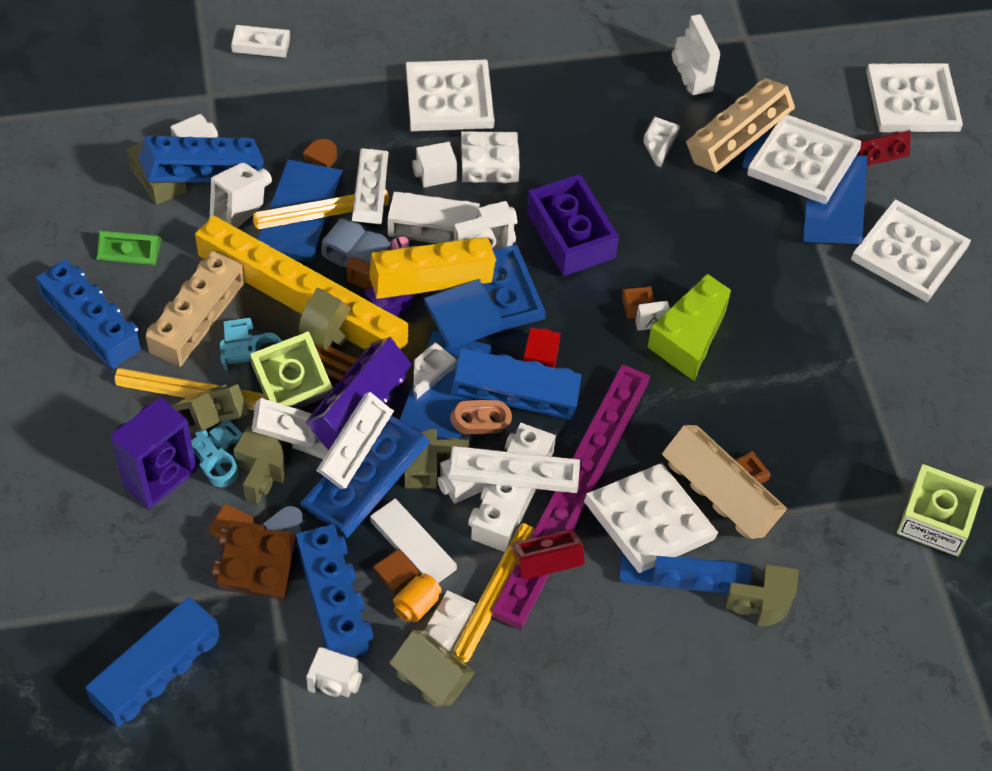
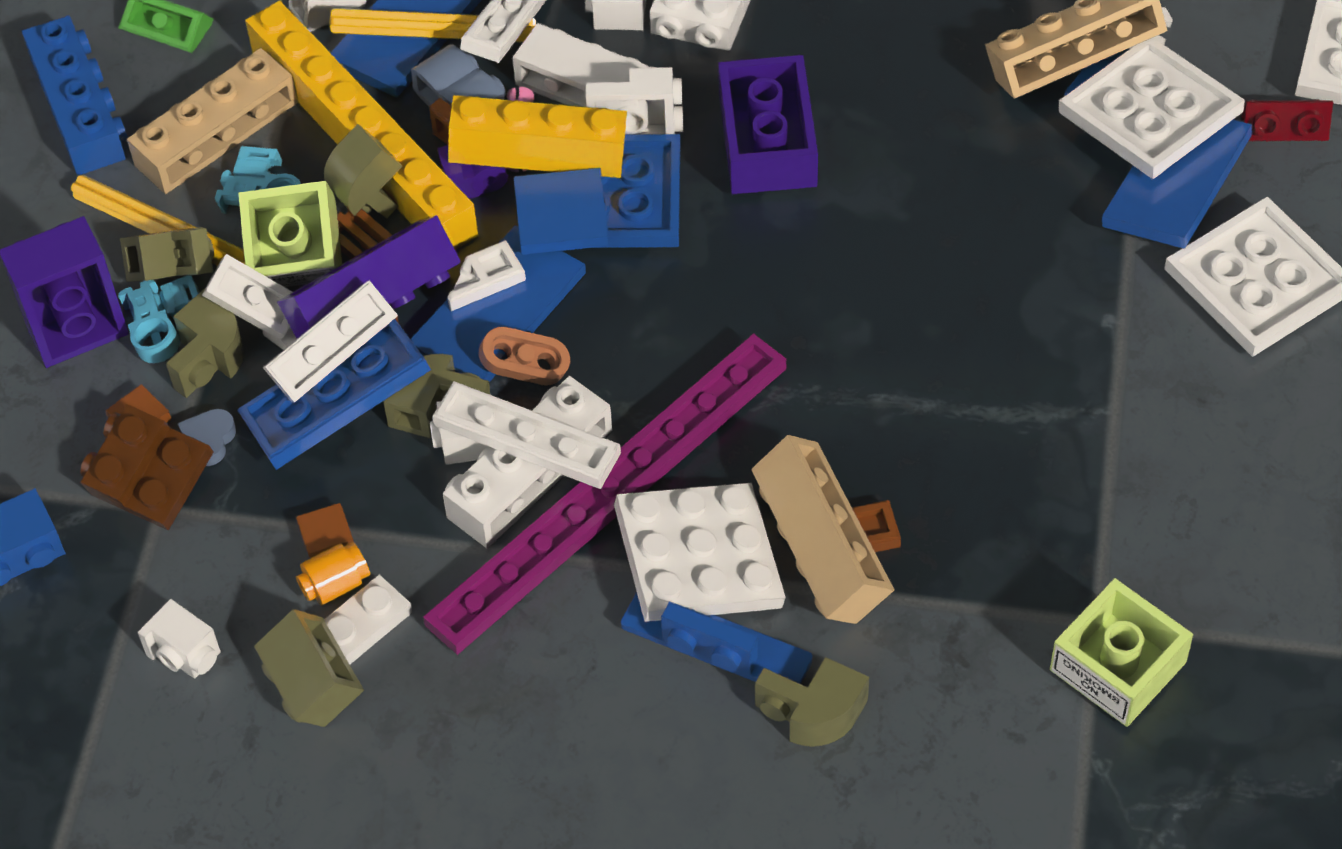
camera: 25 degrees right, 0 degrees up
blue brick [296,524,373,658] -> none
white tile [370,499,457,583] -> none
blue brick [450,348,582,420] -> none
yellow axle [452,523,535,663] -> none
dark red slope [511,529,585,580] -> none
red brick [524,328,561,368] -> none
dark orange tile [621,286,655,319] -> none
white tile [636,301,670,330] -> none
white tile [643,117,680,167] -> none
lime wedge [648,274,731,381] -> none

